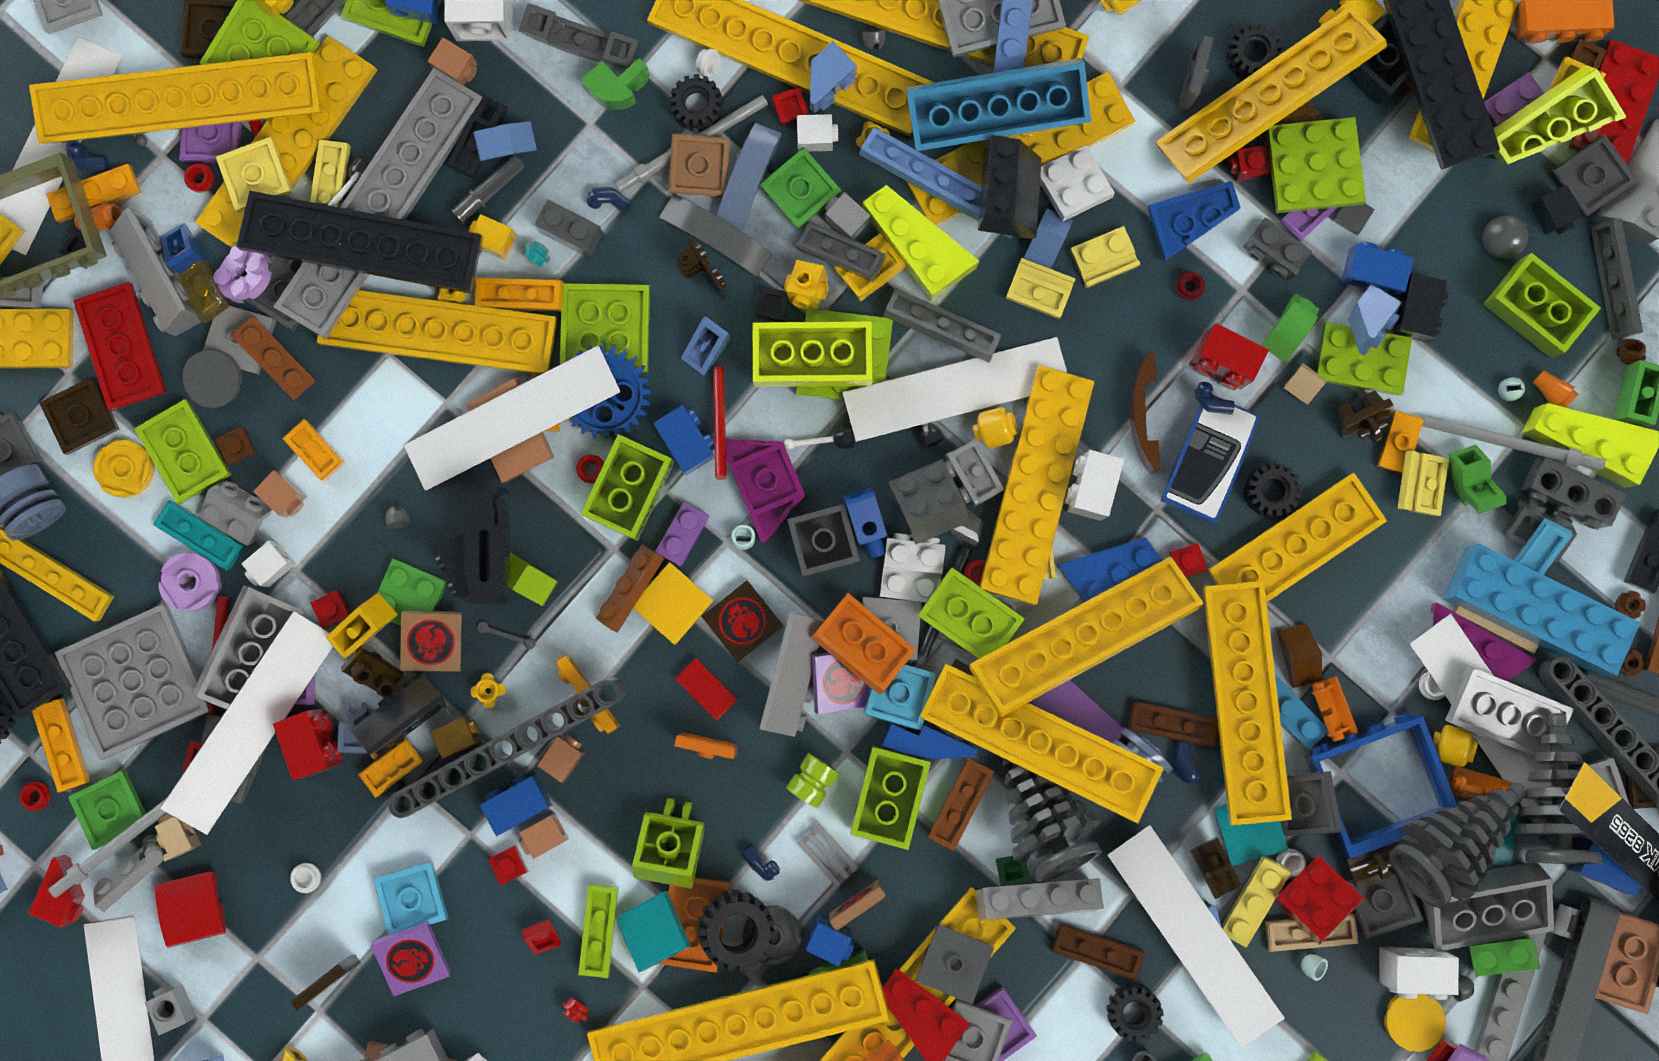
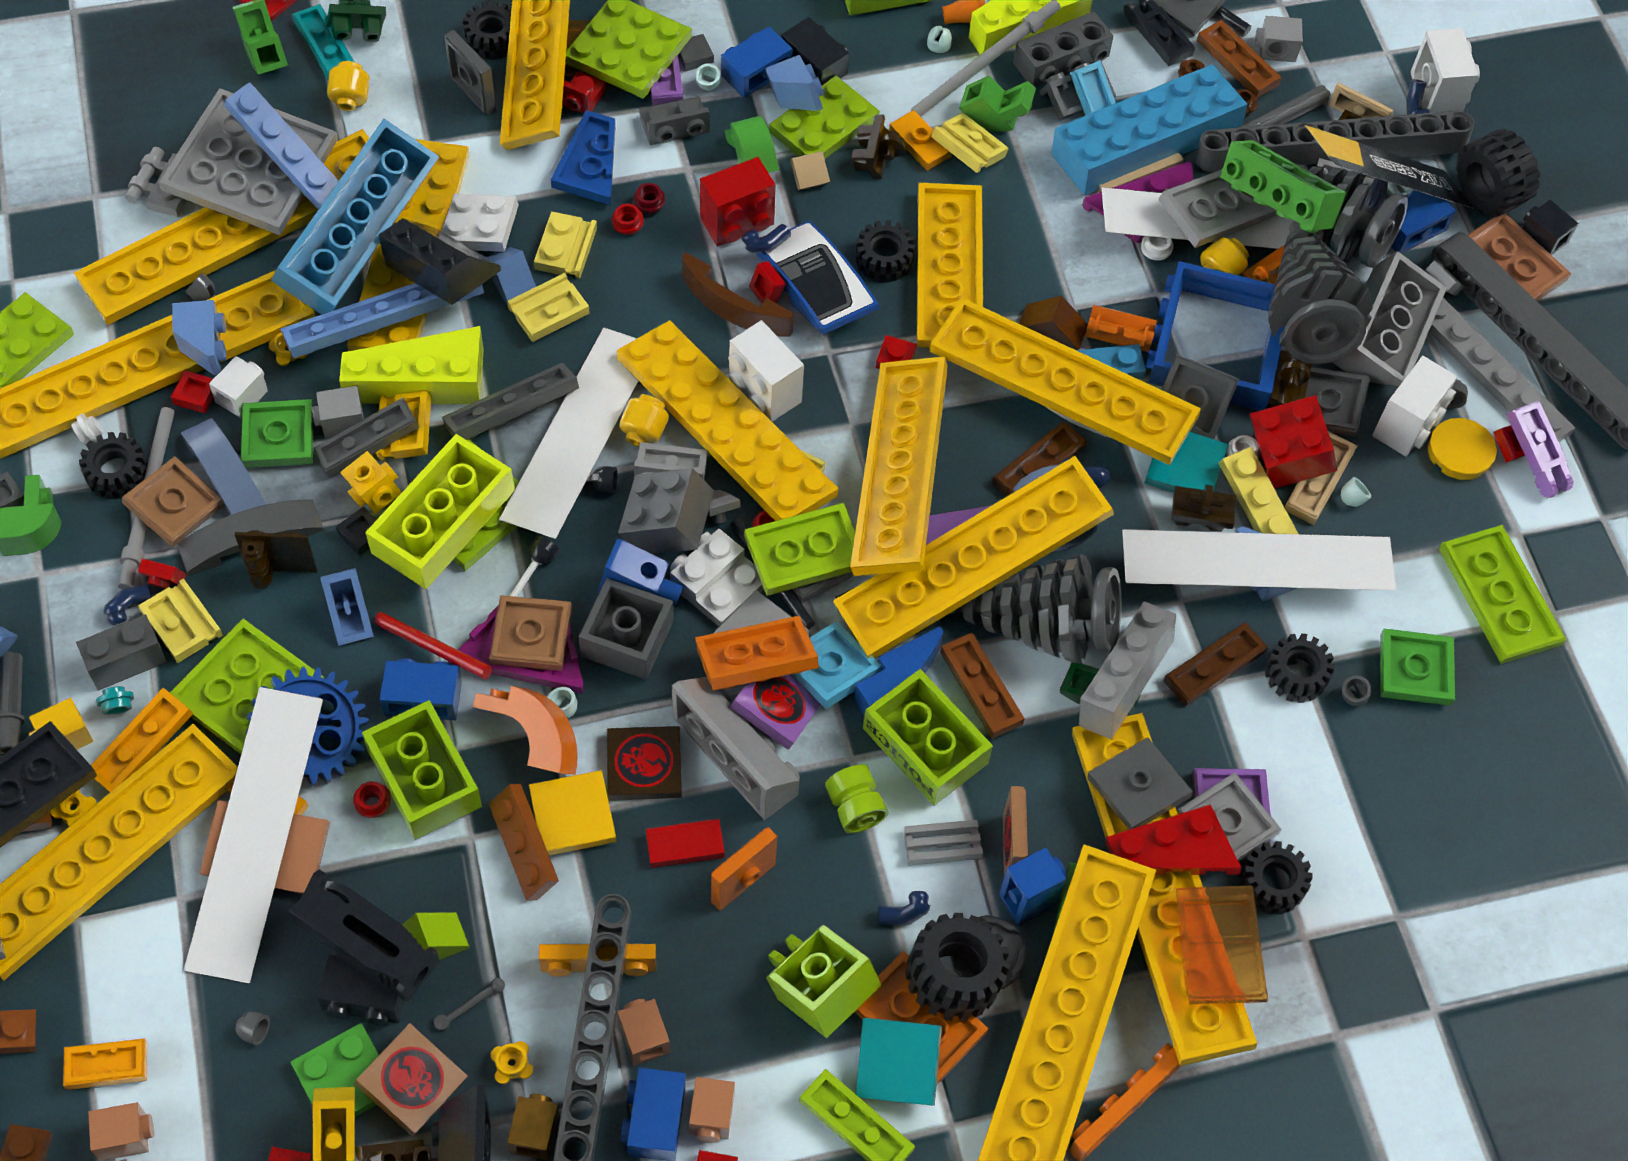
camera: 60 degrees left, 25 degrees down
medium lavender plate [655,501,710,567] -> none
blue wing [1057,538,1163,603] -> none
bright green brick [1469,938,1541,977] -> none
none -> red plate [138,558,186,589]
none -> light yellow plate [138,578,223,663]
none -> orange arch [473,686,578,775]
none -> medium nougat tile [489,595,572,671]
none -> red plate [611,204,644,235]
none -> light aqua hinge [696,63,721,91]
none -> red plate [749,261,785,304]
none -> bright green brick [1220,140,1346,233]

